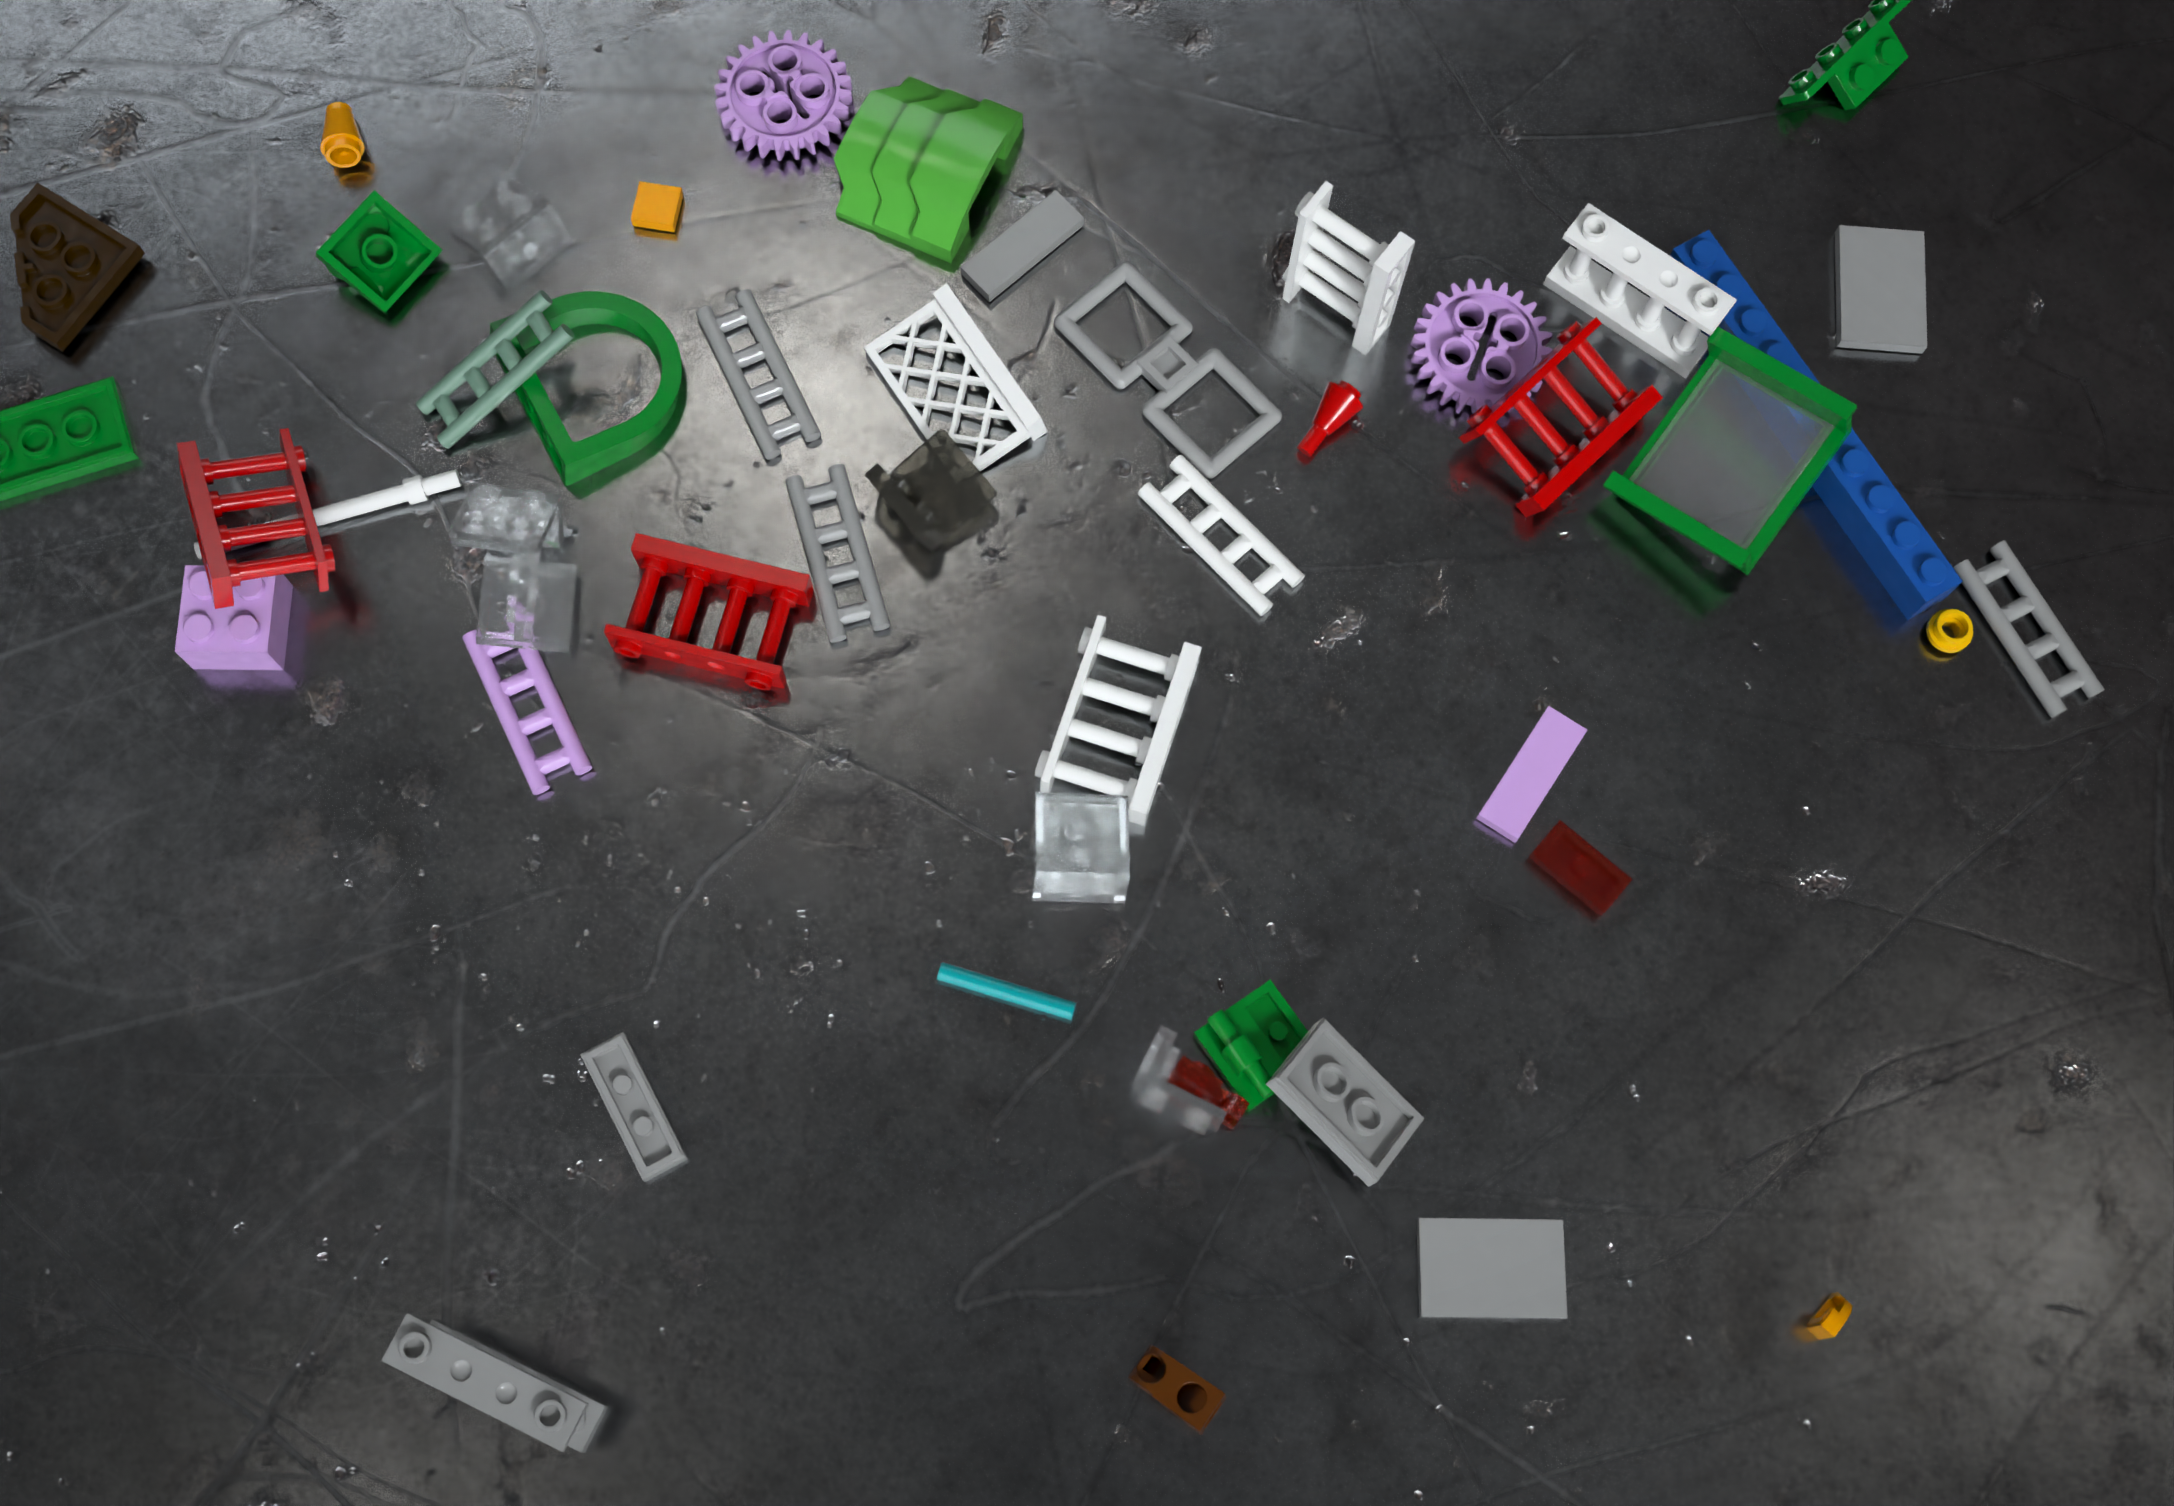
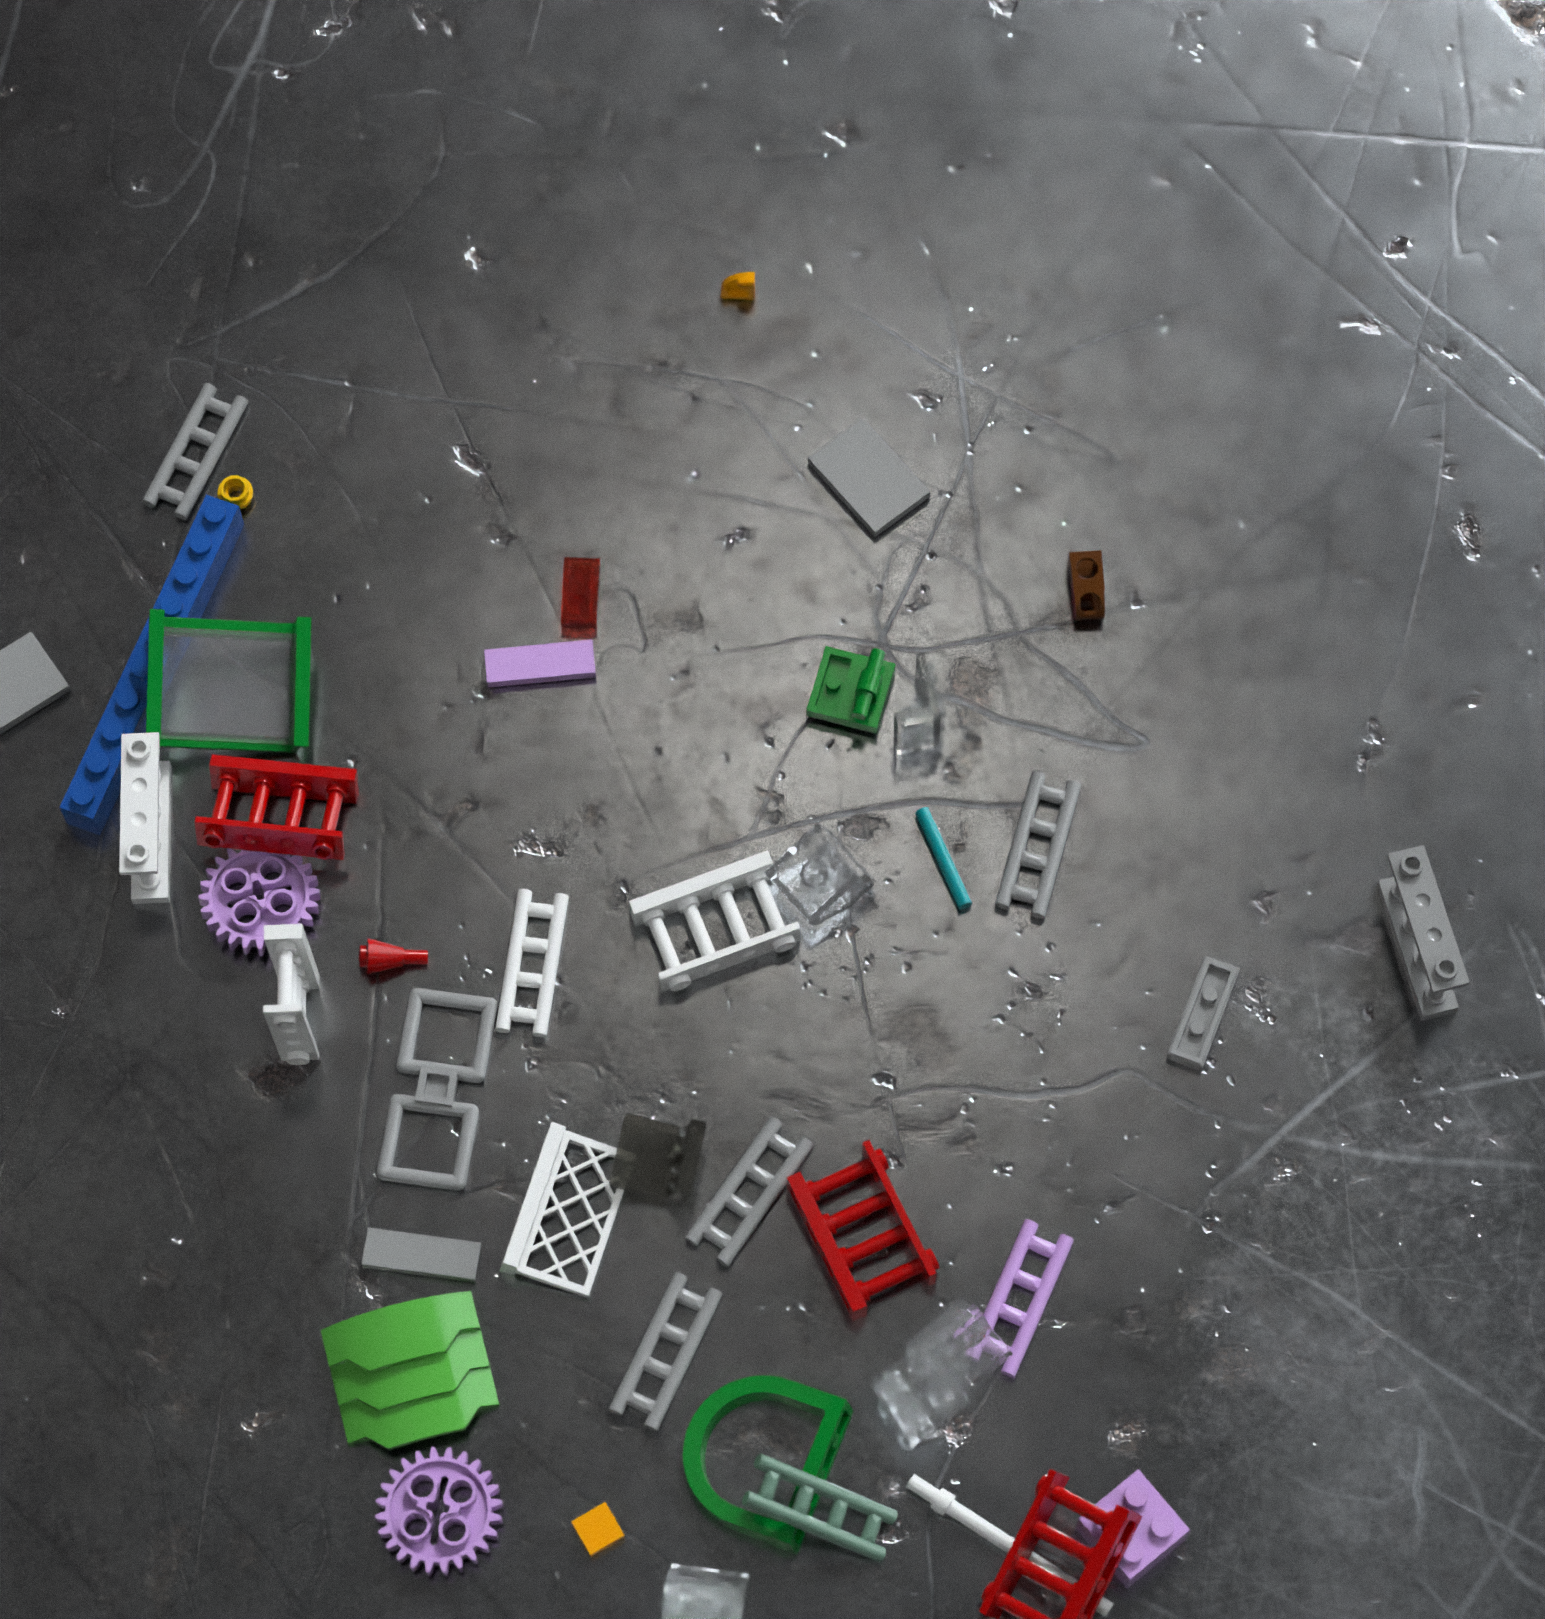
camera: 125 degrees left, 5 degrees down
clear red plate [1164,1055,1249,1129] -> none
light grey tile [1266,1017,1424,1187] -> none
none -> light grey bar [995,771,1081,919]

